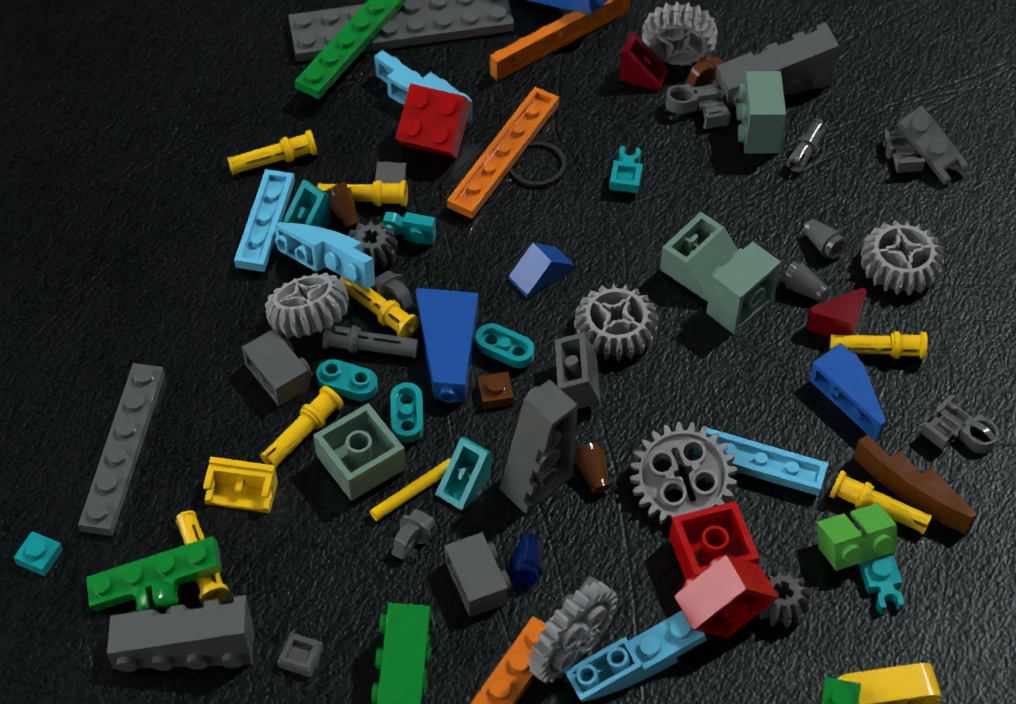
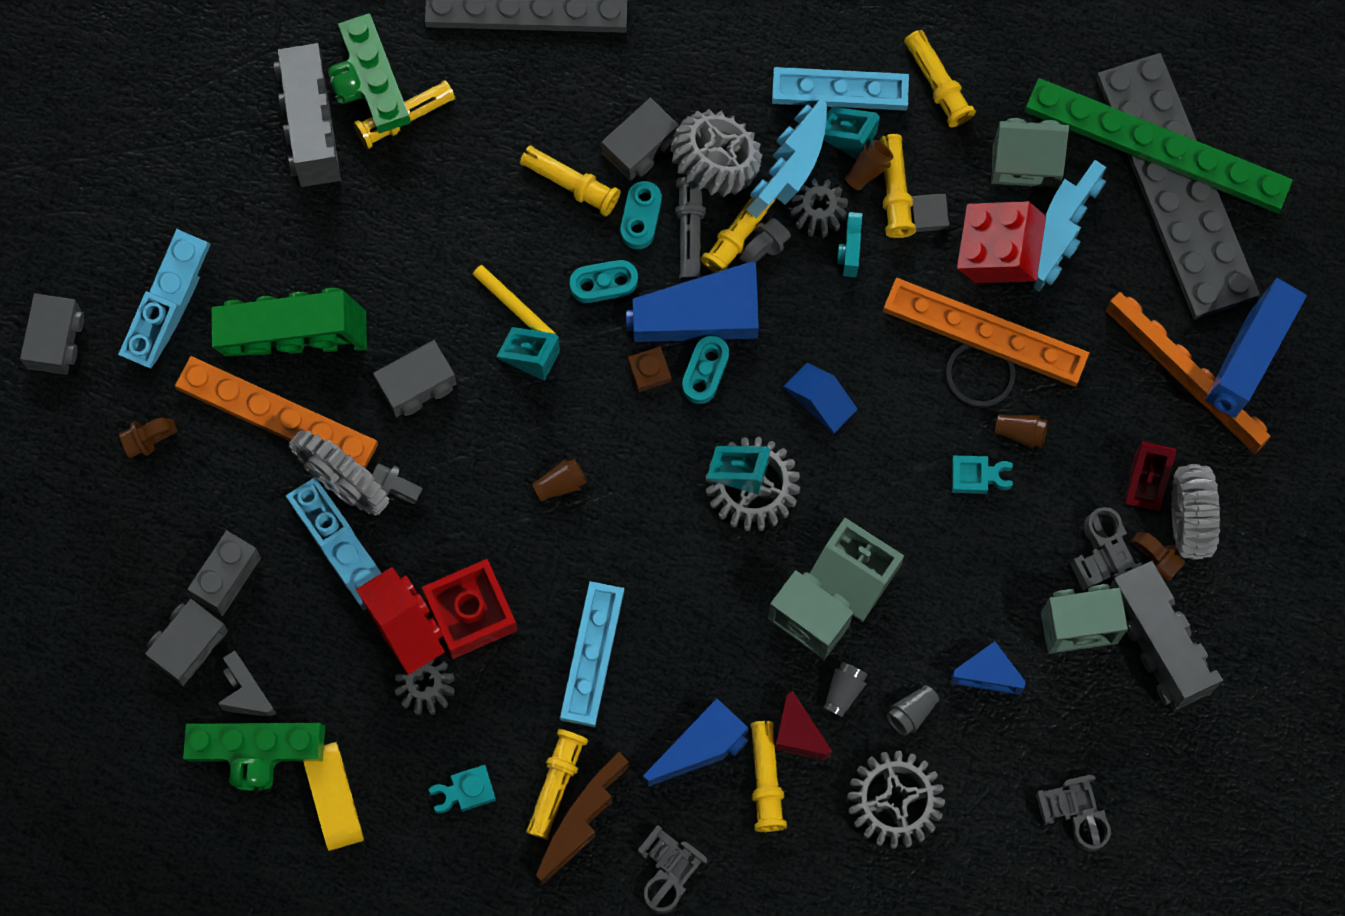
camera: 80 degrees right, 20 degrees up
yellow hinge [203,457,278,513] -> none
dark grey tile [277,632,323,677] -> none
sand green brick [313,403,406,501] -> none
dark grey piece [391,509,435,560] -> none
dark grey wedge [499,379,577,514] -> none
clear blue cone [509,534,542,585] -> none
dark grey brick [555,332,601,409] -> none
light grey gear [630,422,737,525] -> none
dark grey pin [786,118,828,172] -> none
bright green piece [817,503,897,571] -> none
dark grey hinge [897,105,969,185] -> none
none -> teal slope [706,446,770,495]
none -> blue slope [950,641,1025,695]
none -> sand green slope [991,118,1069,188]
none -> reddish brown cone [995,414,1048,449]

